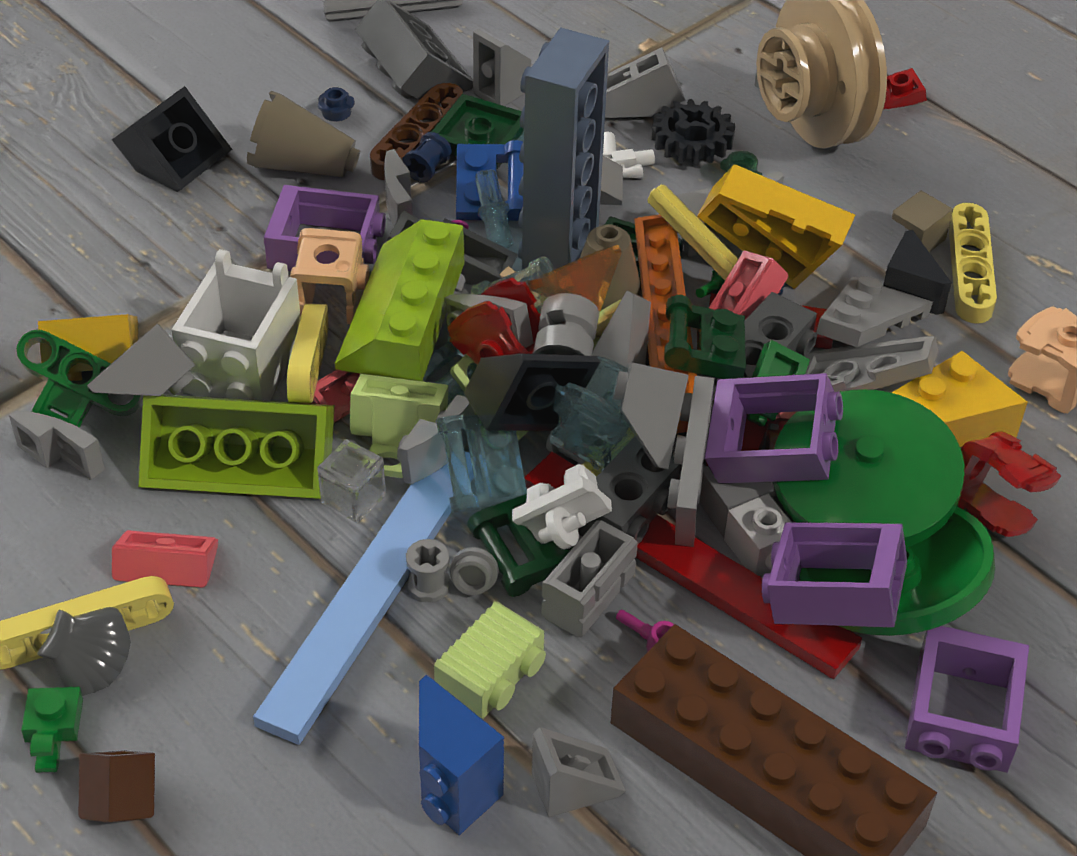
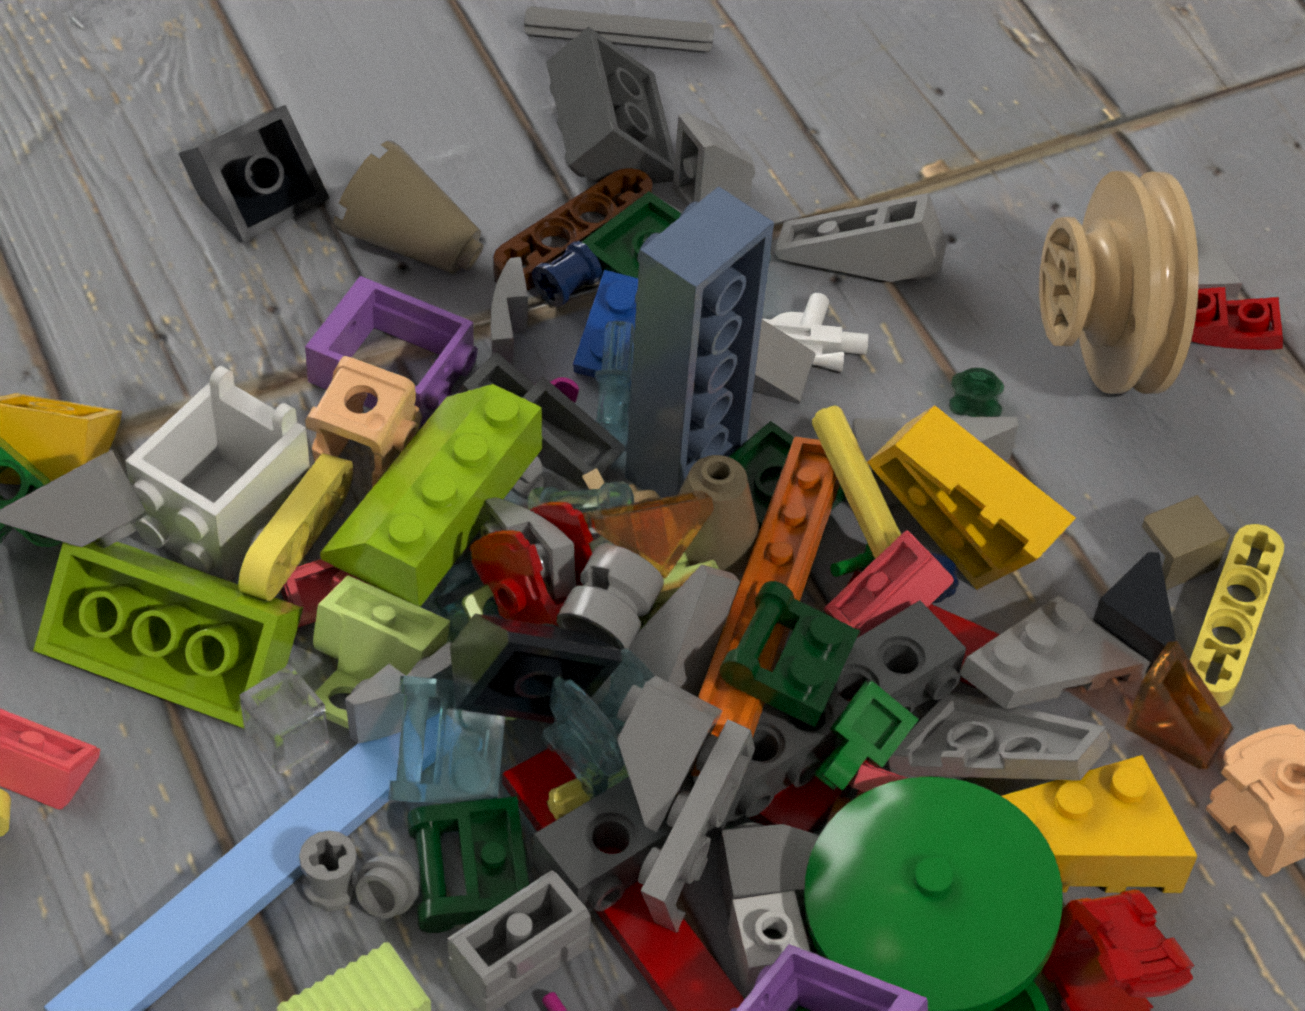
camera: 15 degrees right, 5 degrees up
dark blue plate [317,87,355,122] -> none
white hips [512,464,612,549] -> none
black gear [651,99,735,165] -> none
medium lavender window [704,373,843,483] -> none
none -> clear orange slope [1125,641,1234,769]

